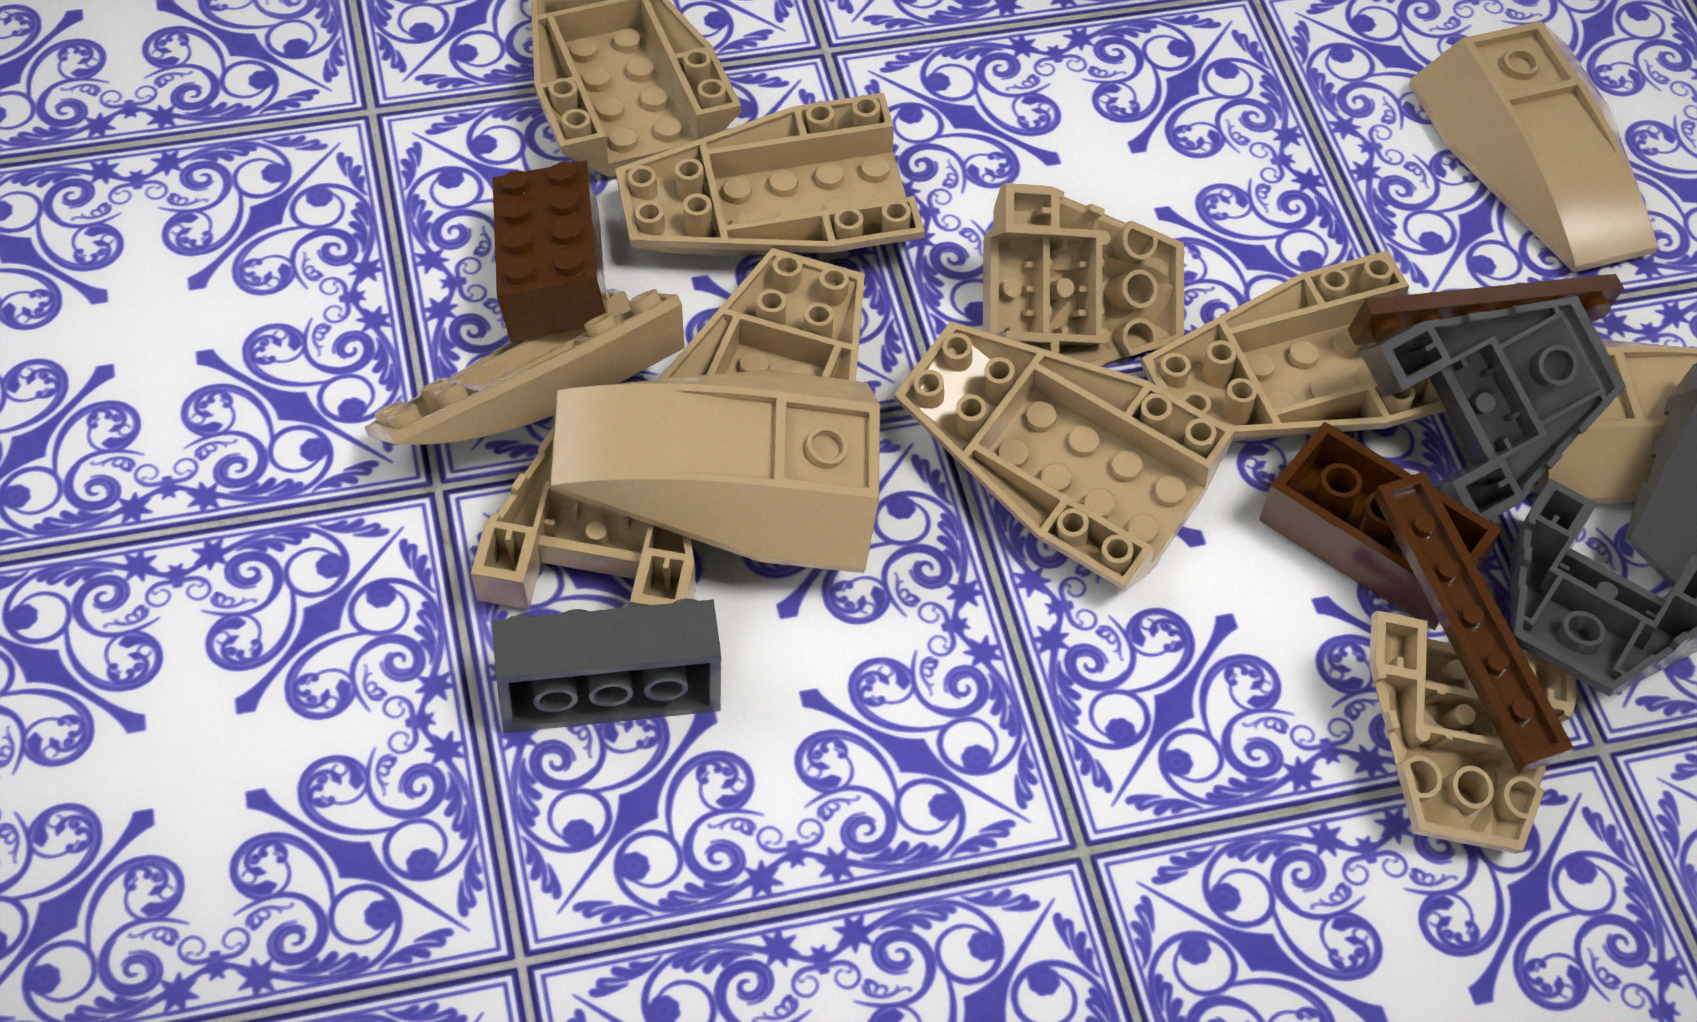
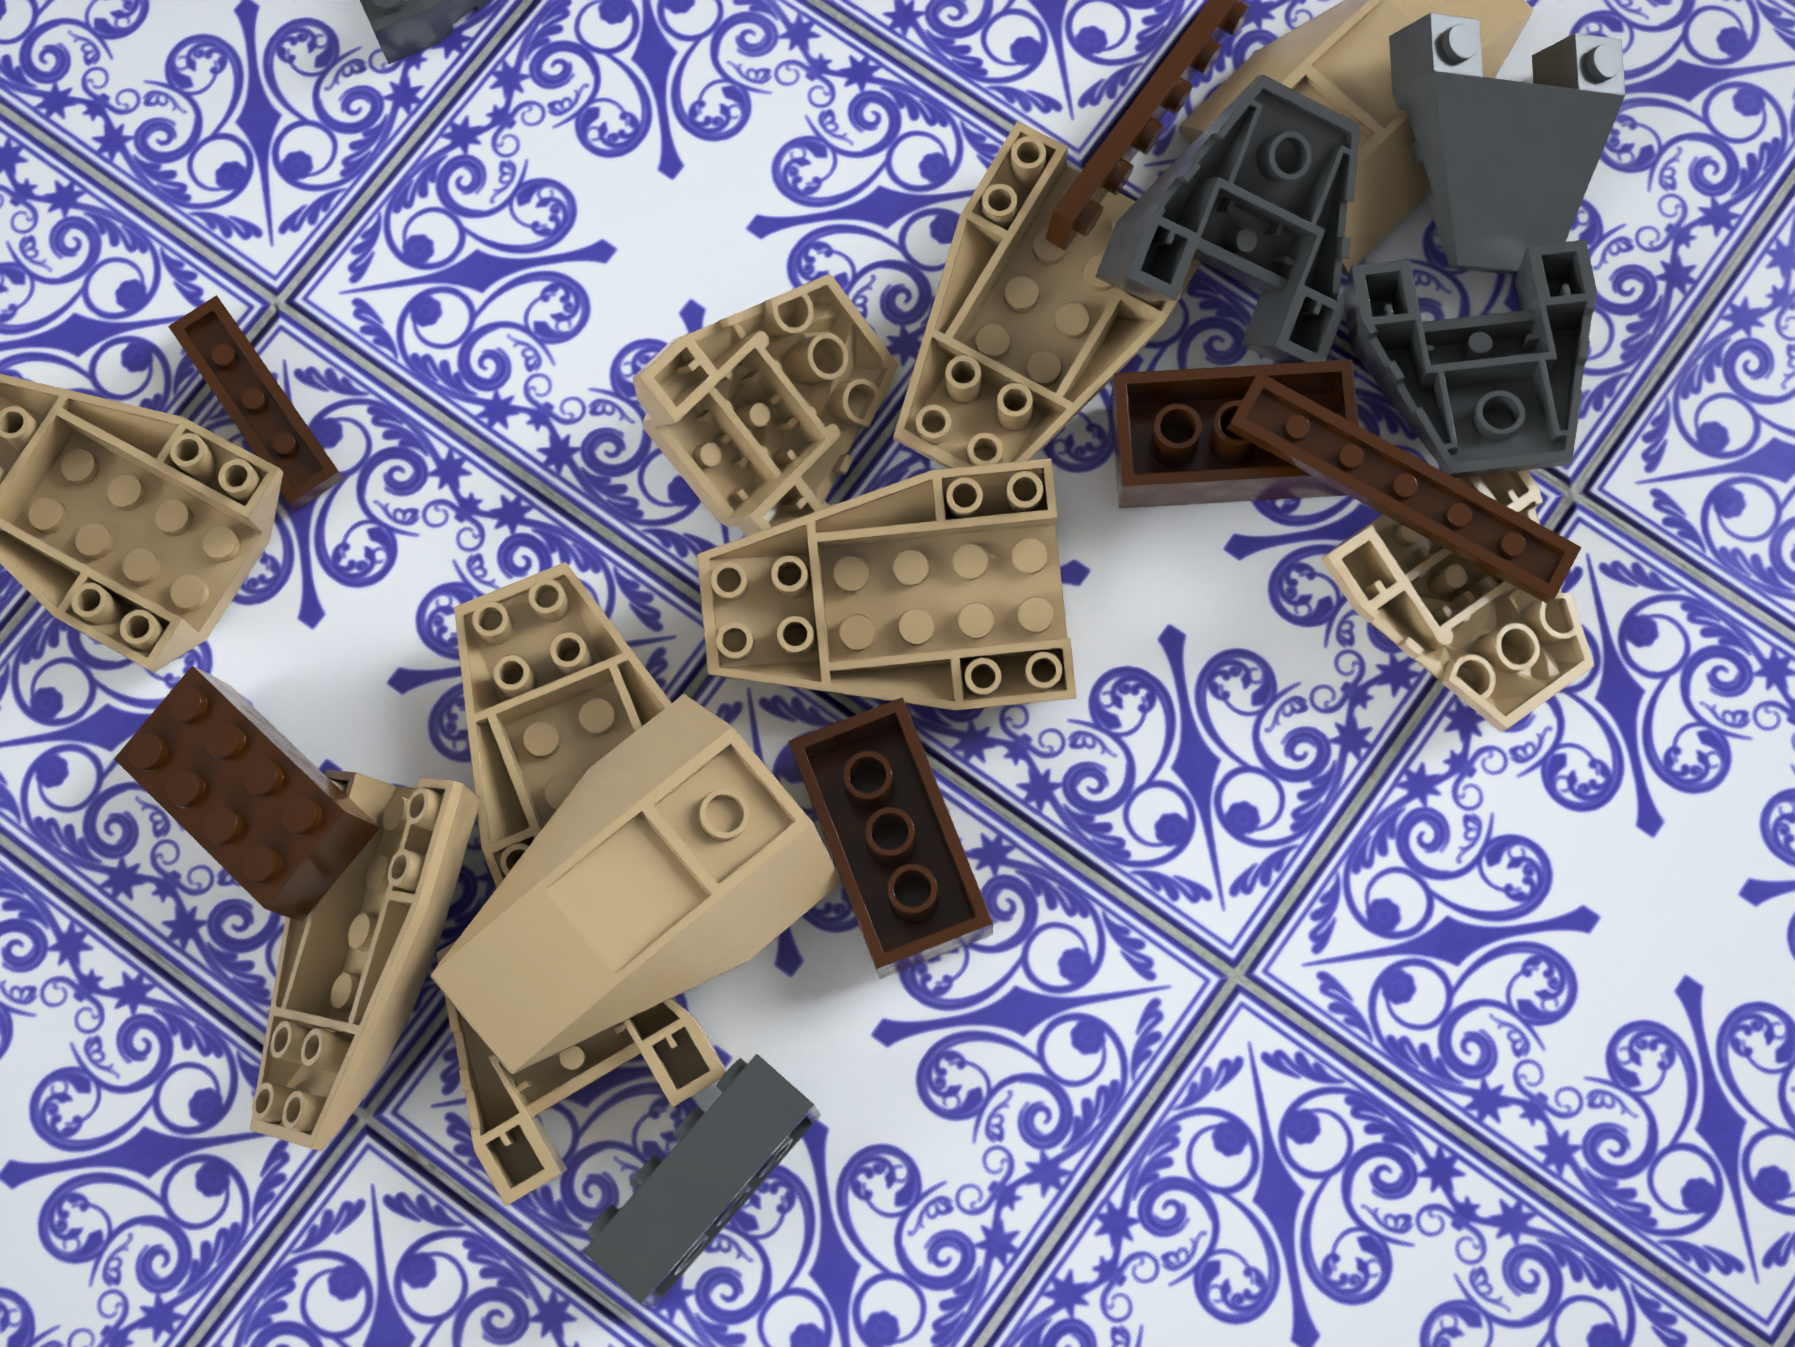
camera: 30 degrees left, 20 degrees up
tan wedge [615,93,925,256] -> none
none -> reddish brown plate [168,295,344,511]
none -> reddish brown brick [788,697,994,979]

